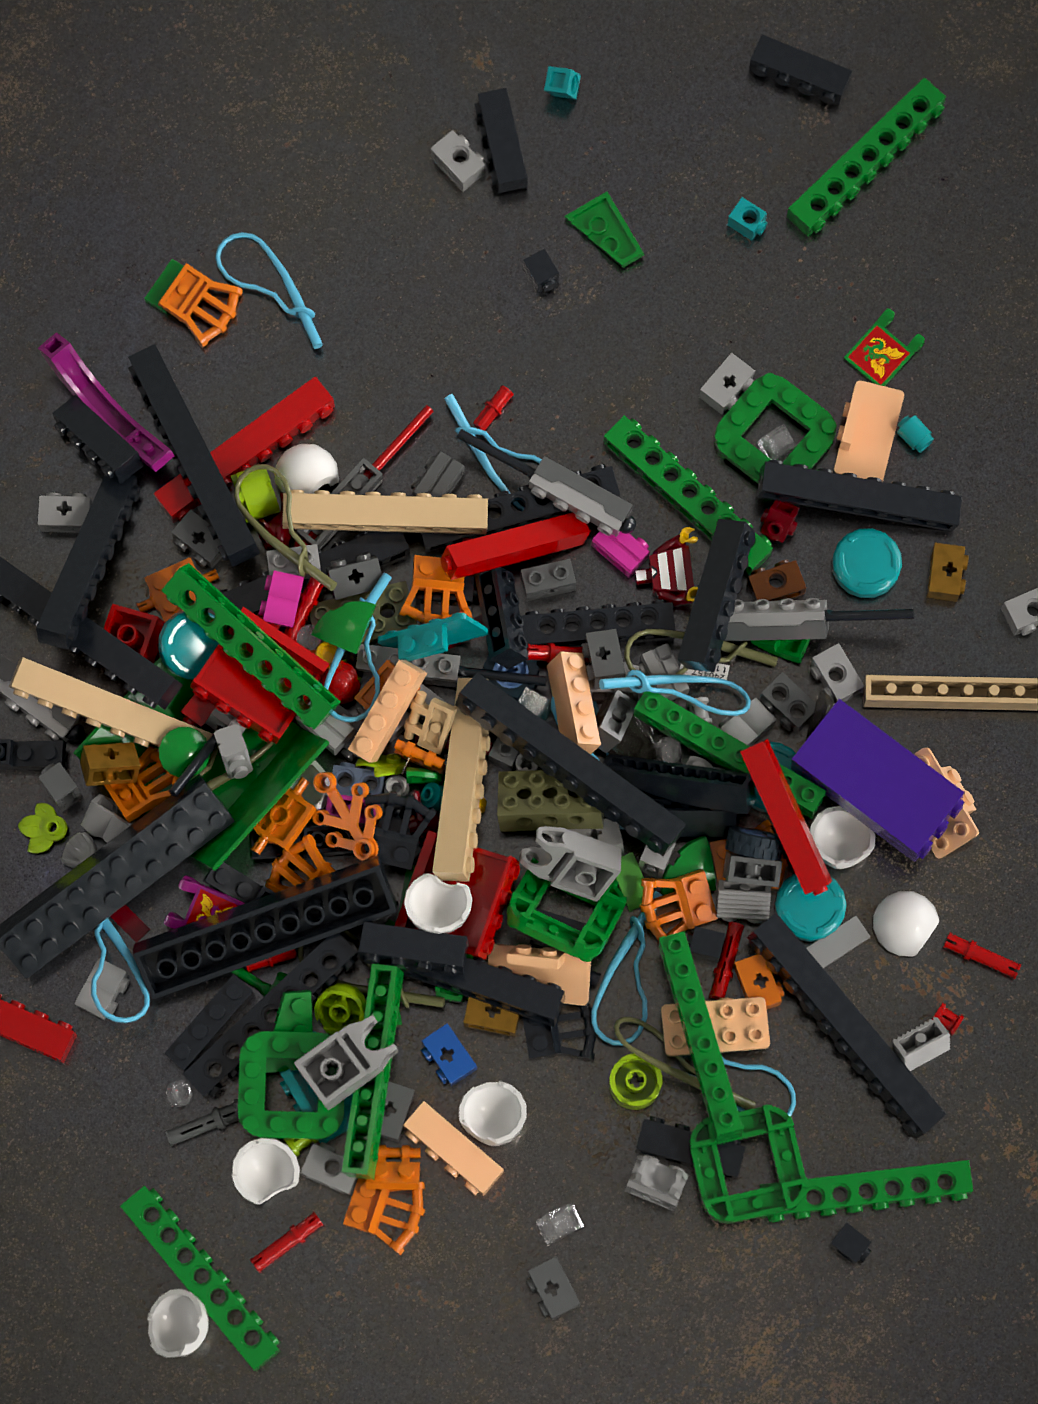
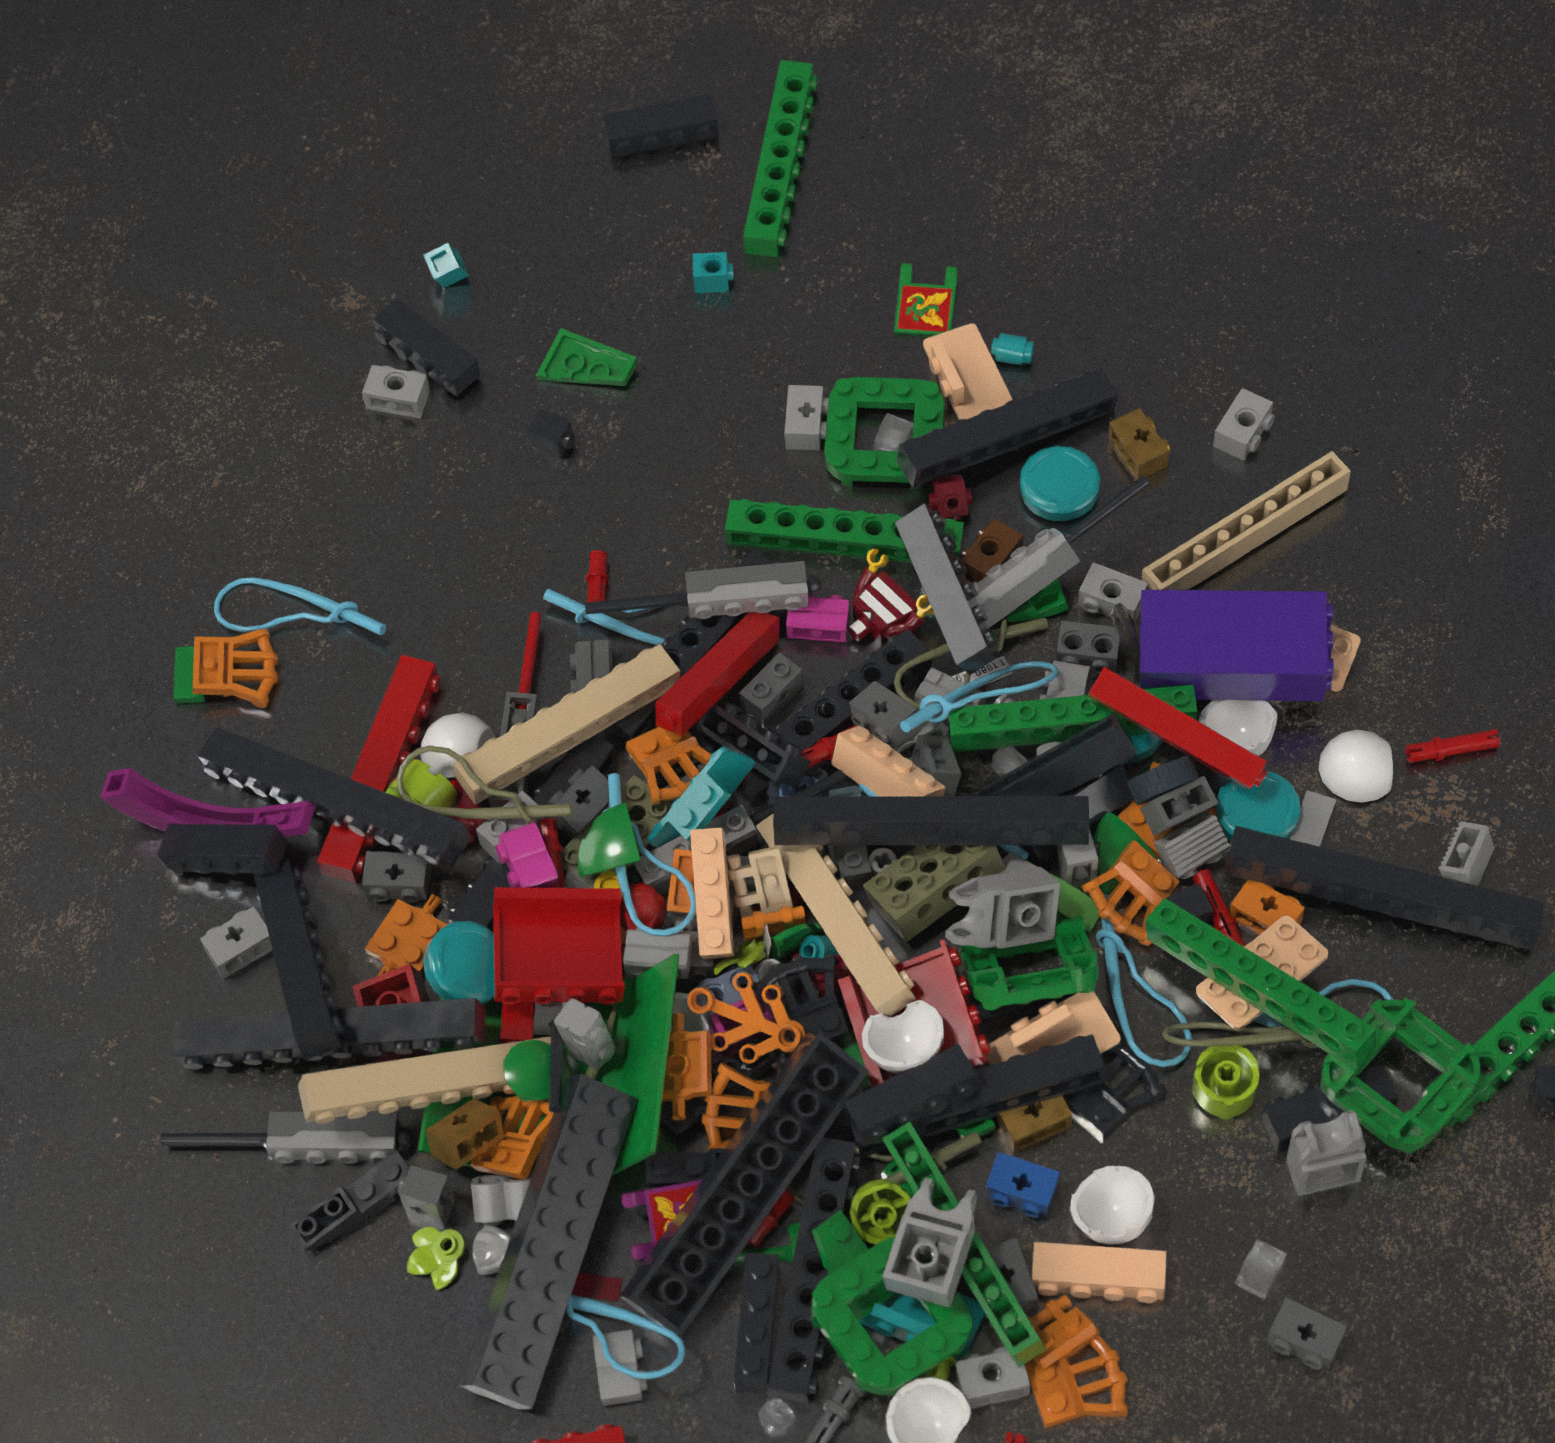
camera: 30 degrees left, 15 degrees down
green brick [161,563,341,730] -> none
red bush [932,1002,965,1036] -> none

